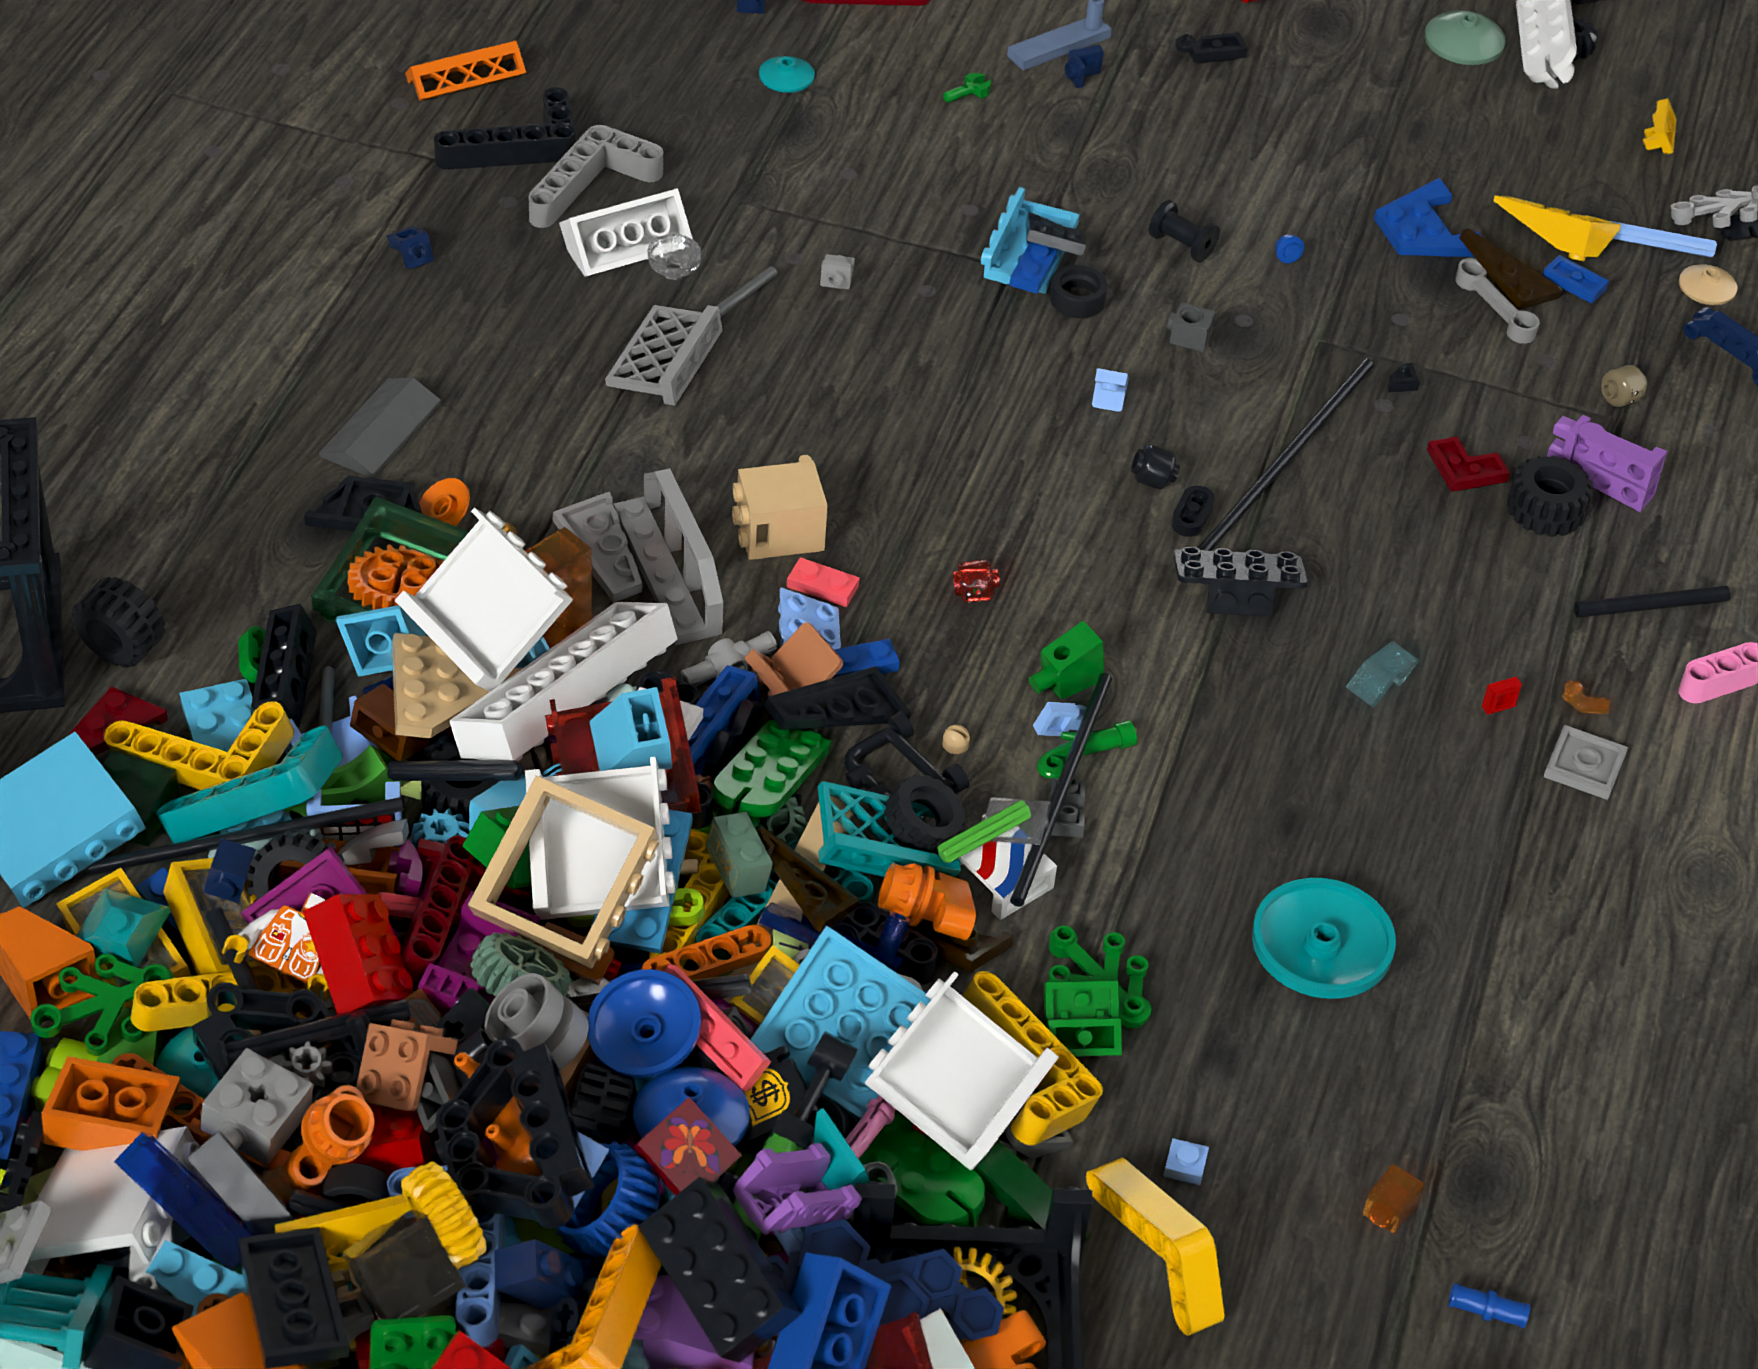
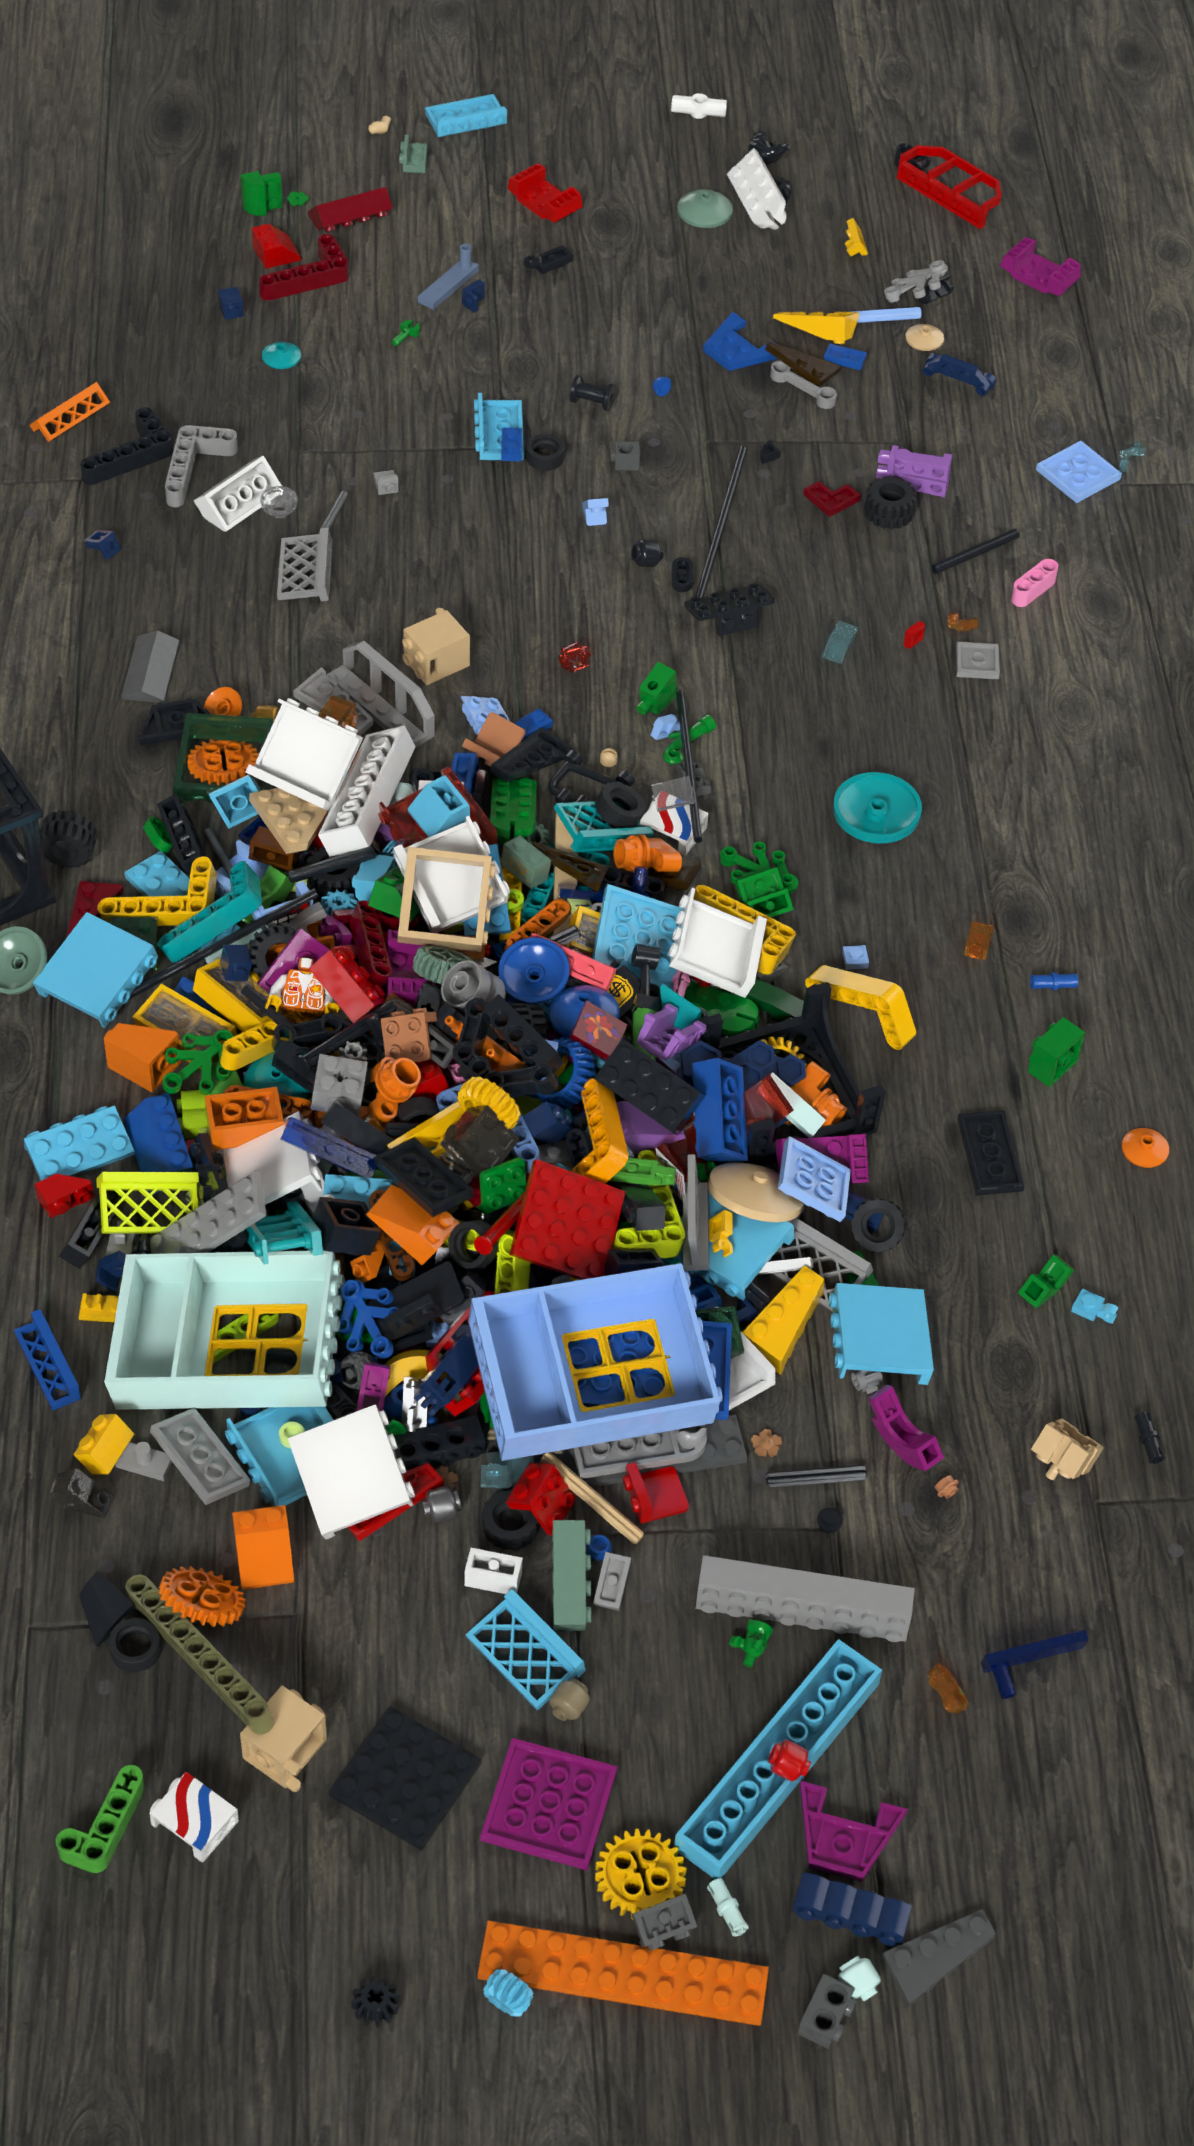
camera: 20 degrees left, 5 degrees up
teal slope [76,888,171,968] -> none
light grey pin [680,631,777,687] -> none
coral plate [787,557,860,607] -> none
bright green axle [937,800,1031,863] -> none
black wing [1025,212,1086,256] -> none
dark tan head [1601,365,1647,407] -> none

